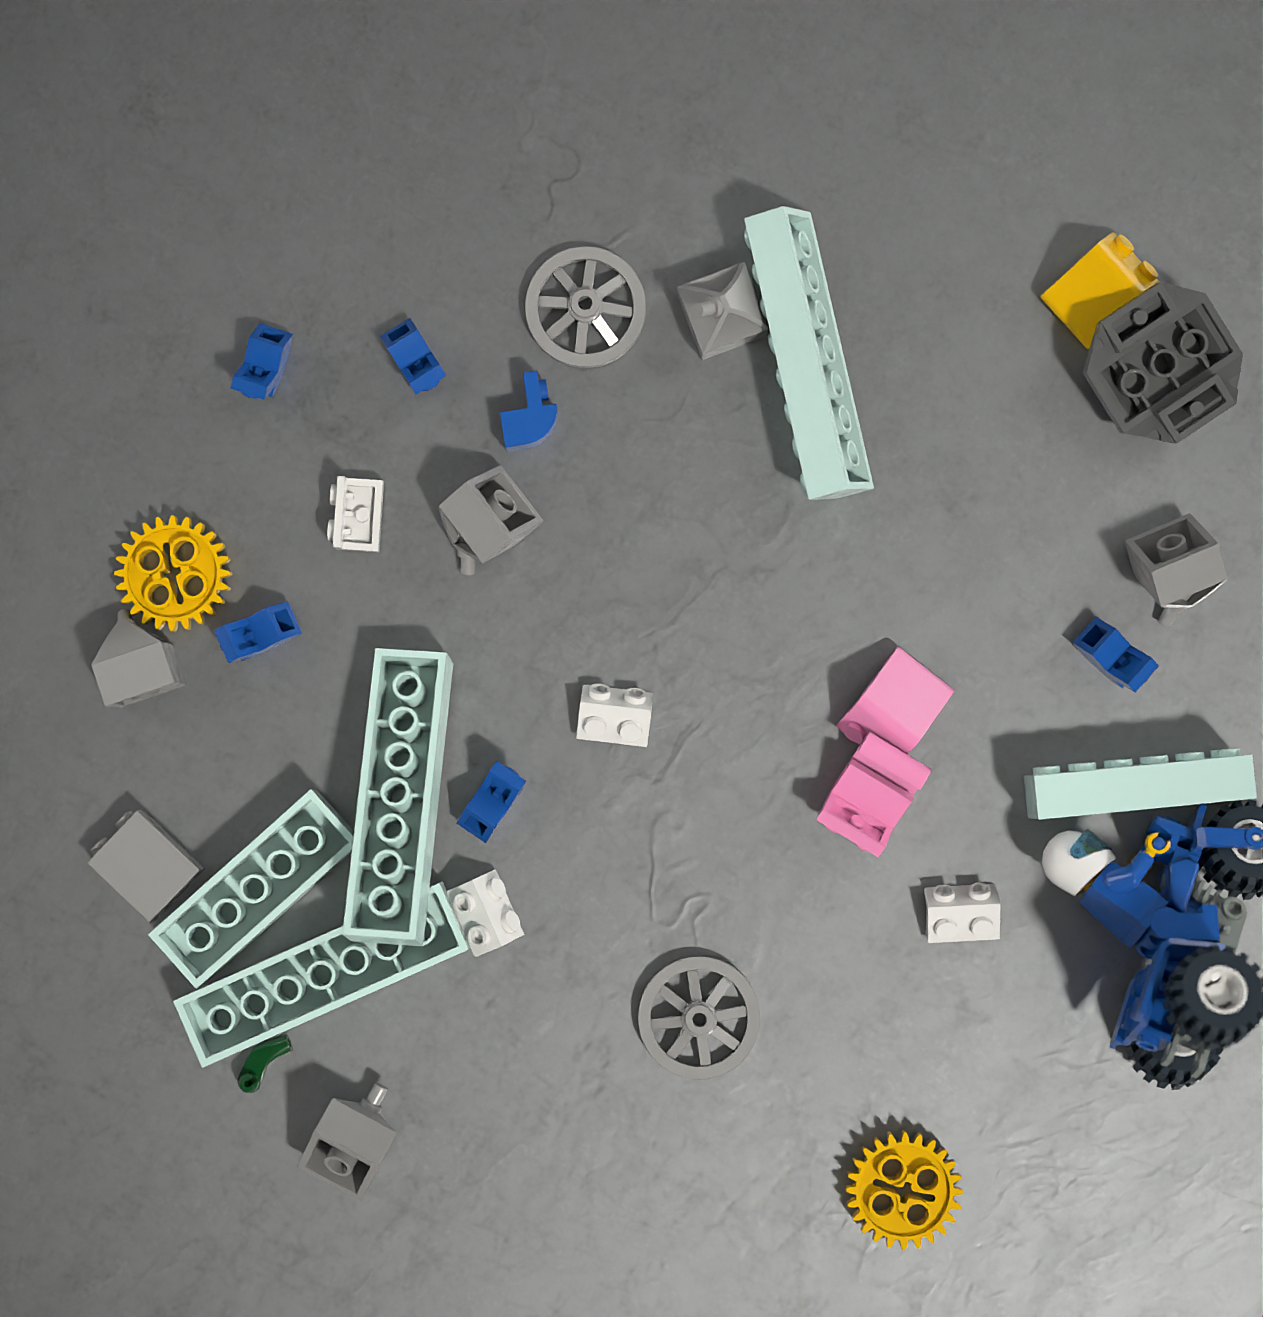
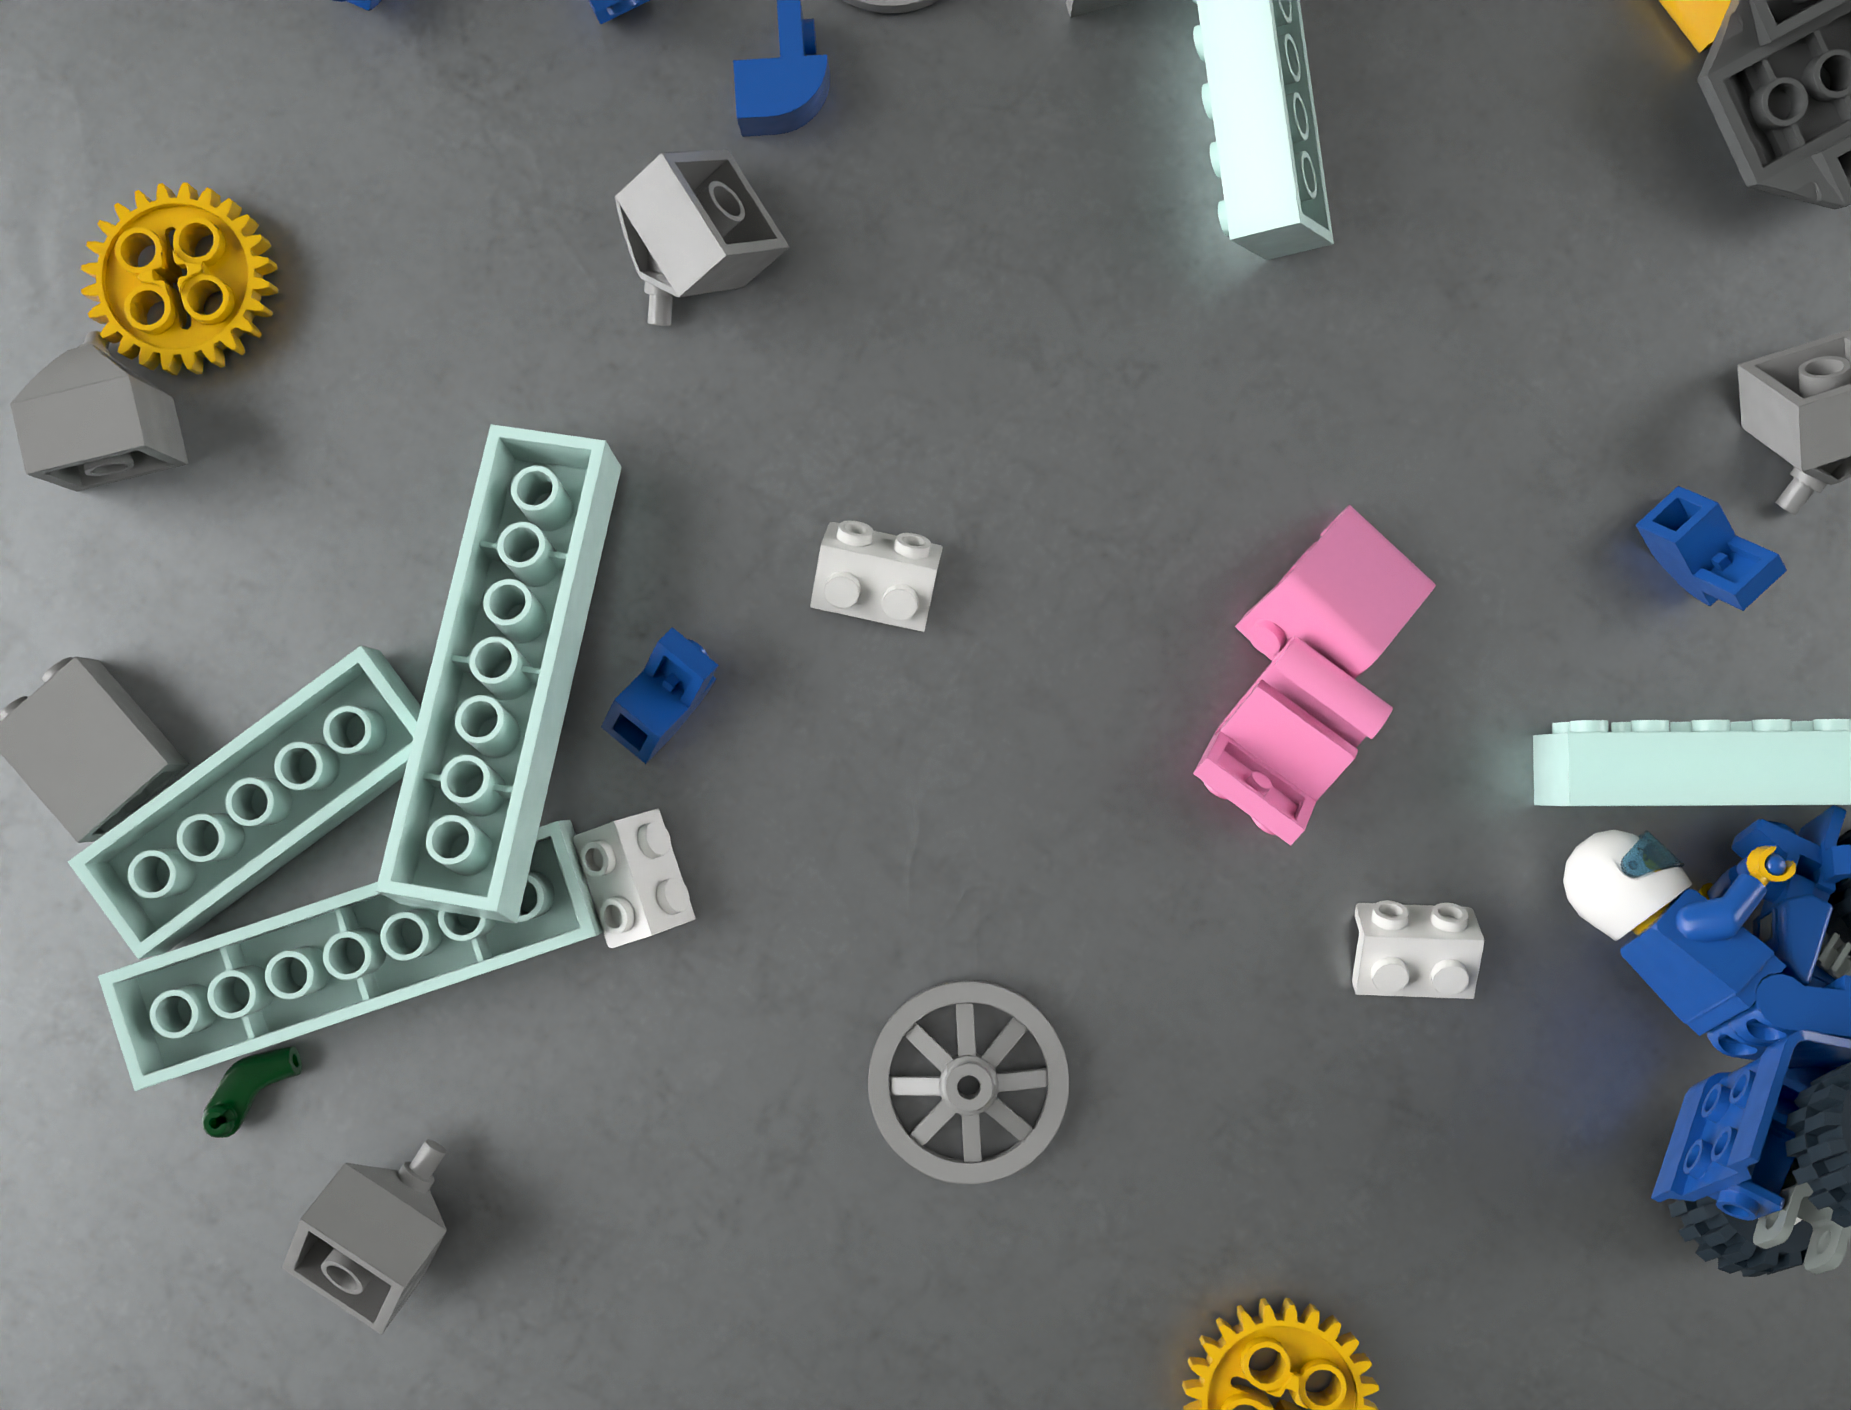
camera: 10 degrees right, 0 degrees up
blue brick [214,601,303,663] -> none
white bracket [327,476,384,552] -> none

